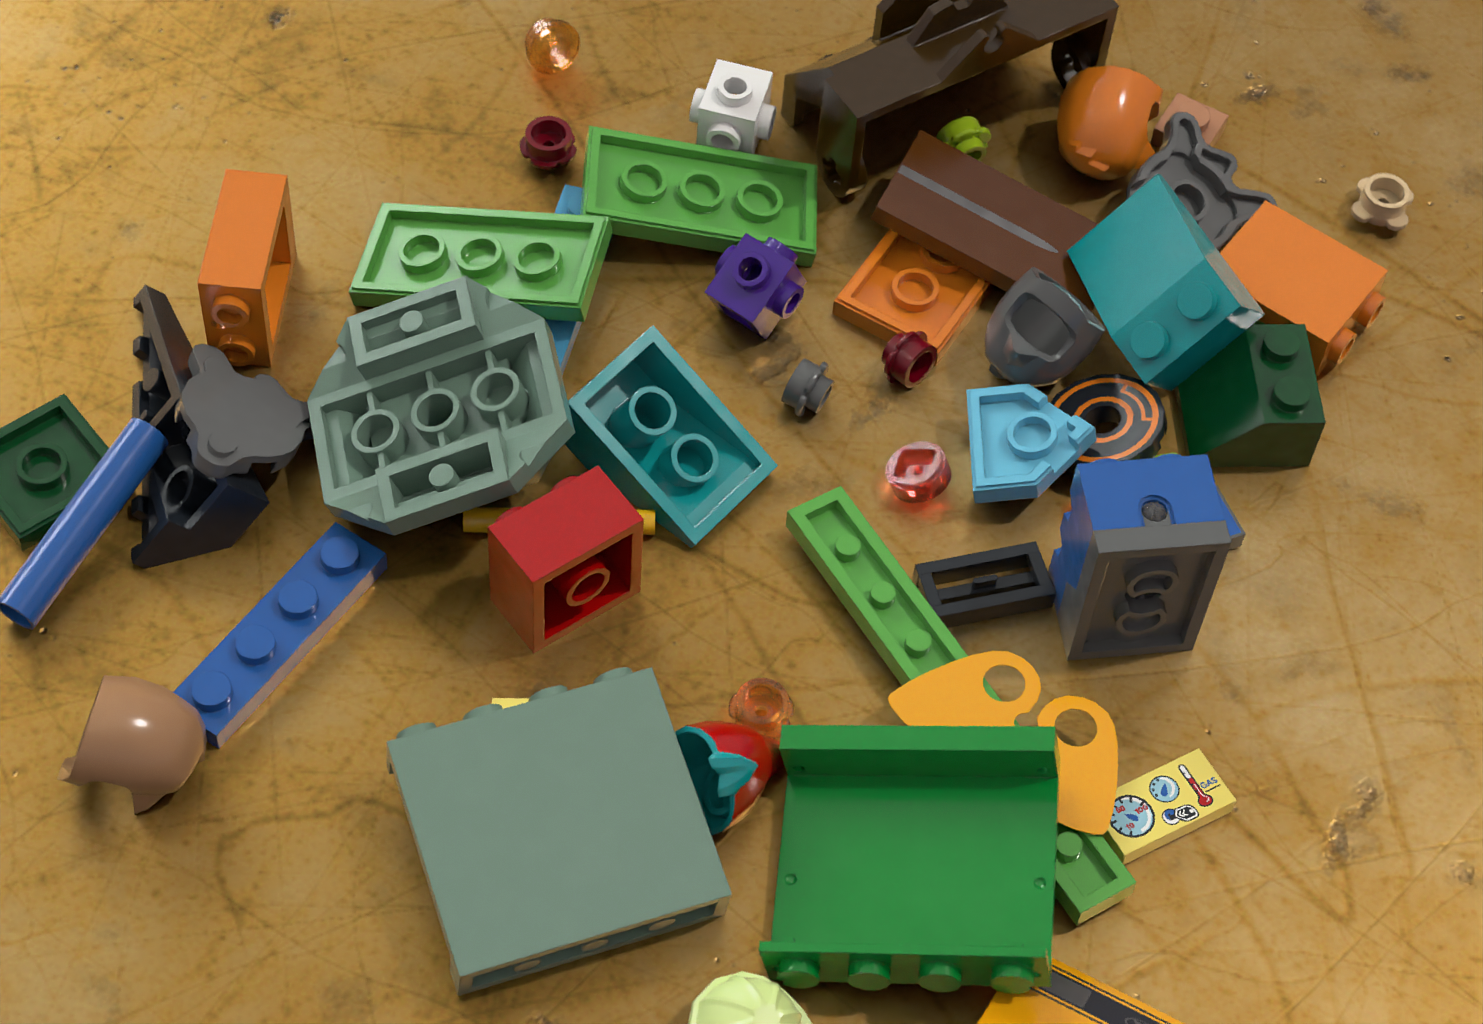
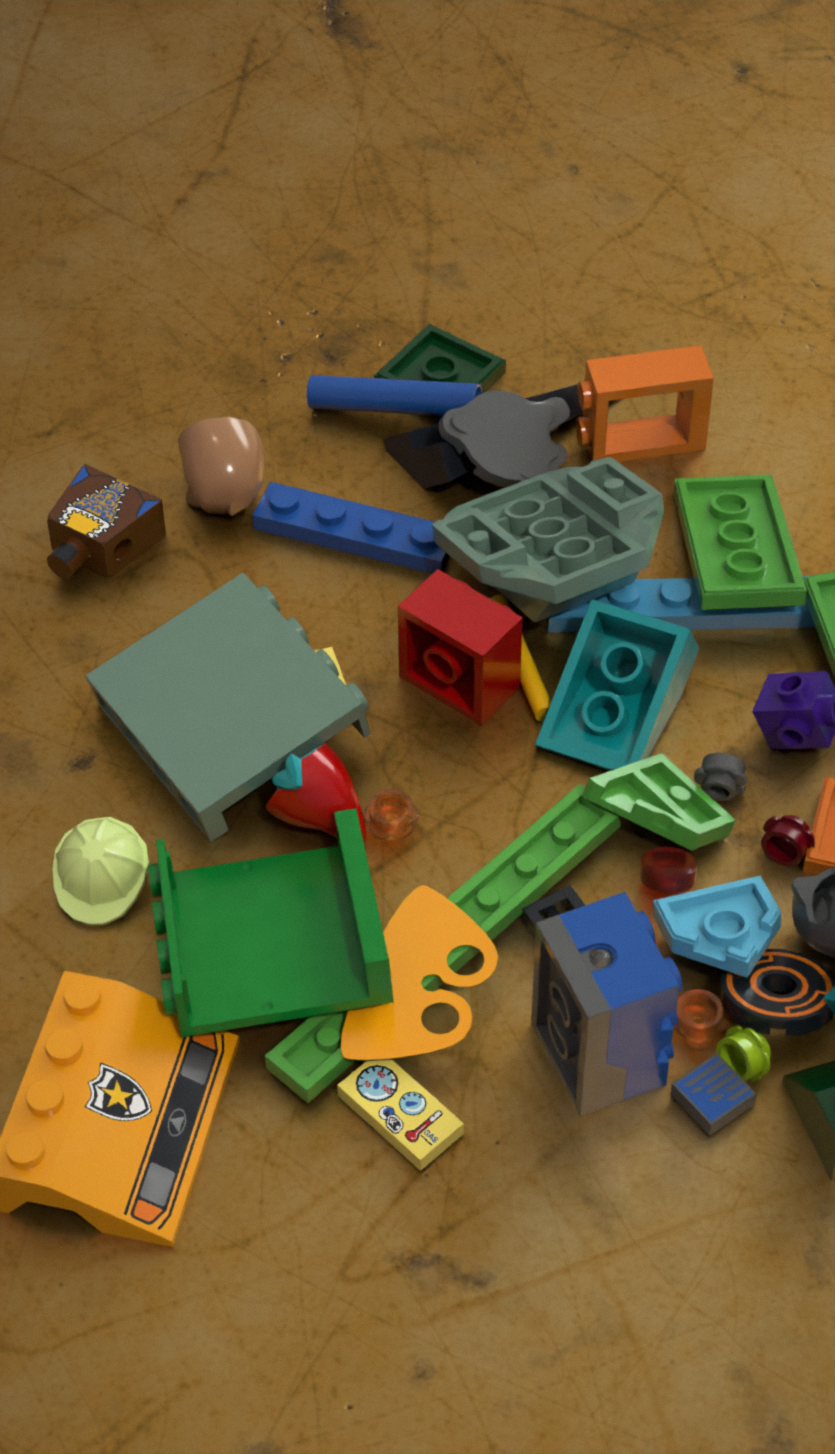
camera: 80 degrees right, 5 degrees down
none -> reddish brown torso [47,464,166,579]
none -> bright green wing [583,753,736,851]

